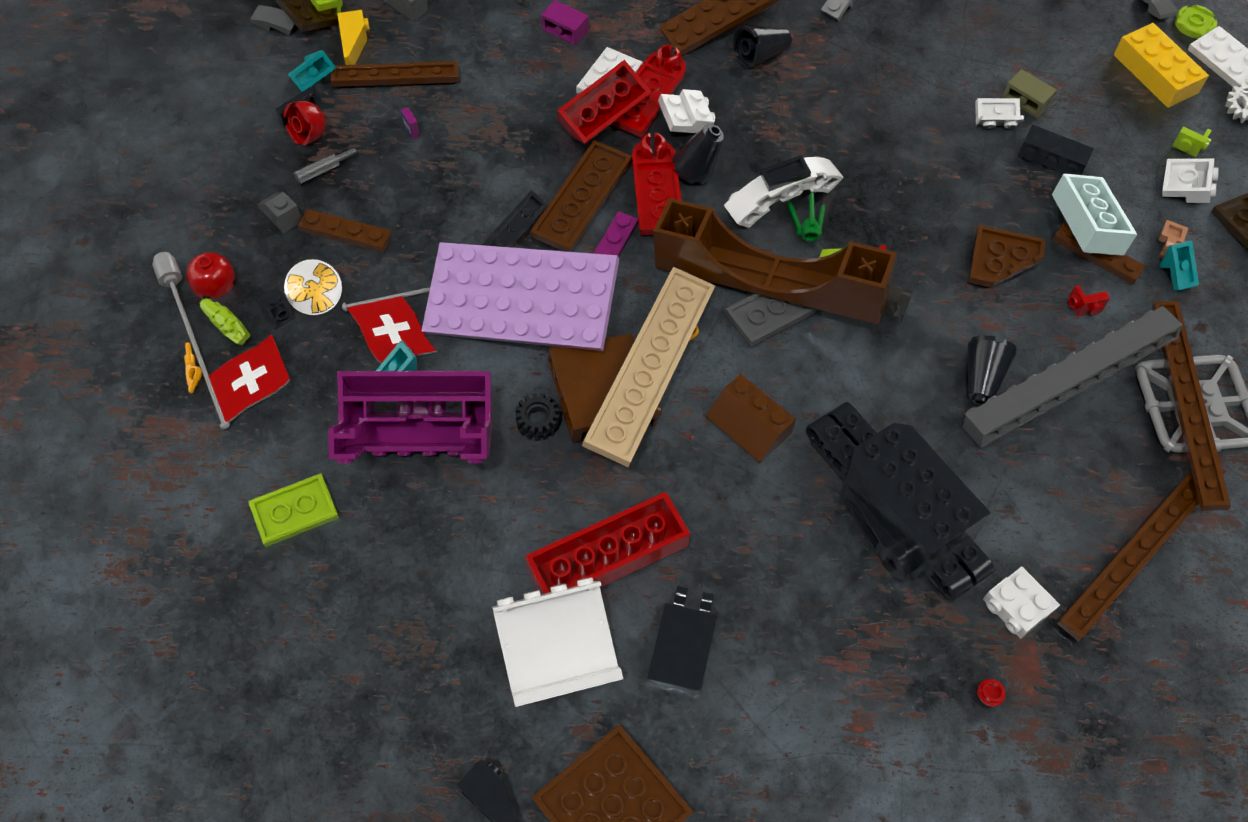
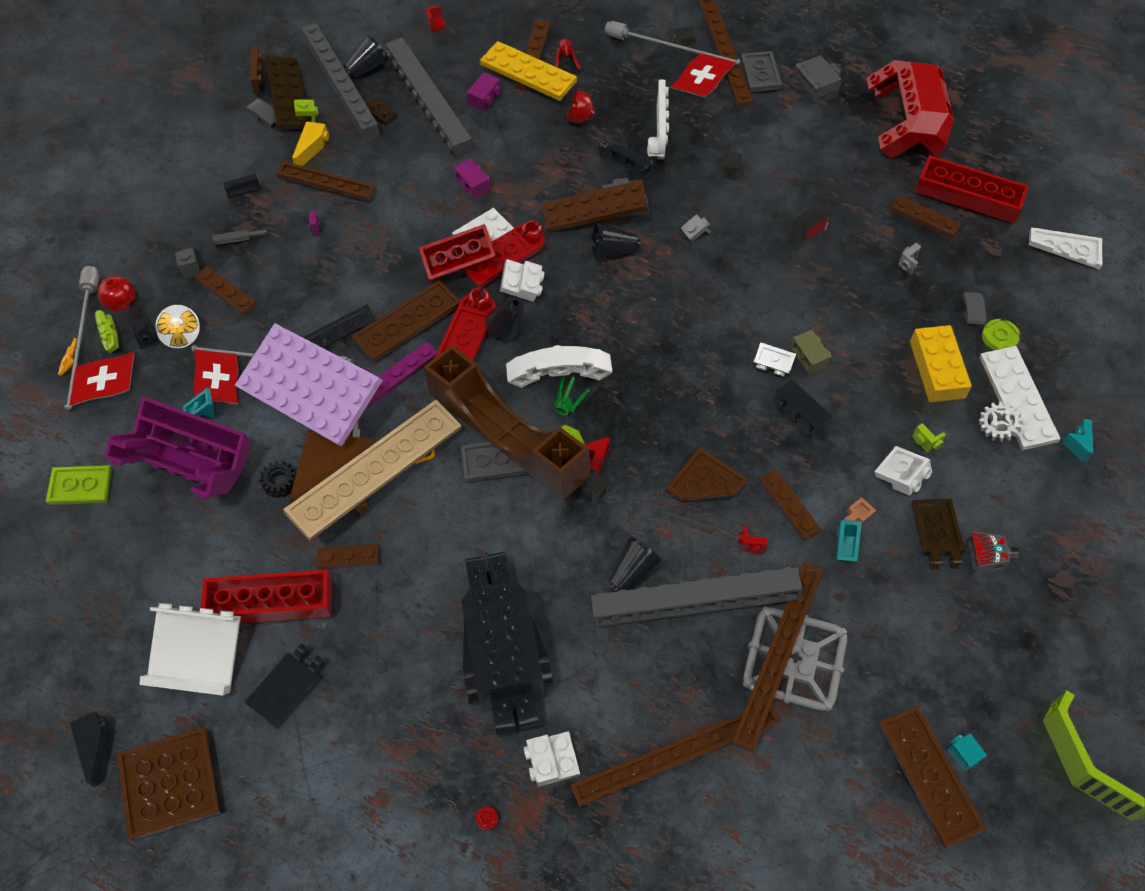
camera: 25 degrees right, 0 degrees up
red cylinder [284,101,326,146] -> none
teal slope [288,50,336,92] -> none
reddish brown slope [705,374,796,464] -> none
black tile [760,155,811,191] -> none
light aqua brick [1052,174,1137,255] -> none
none -> reddish brown plate [317,544,379,570]

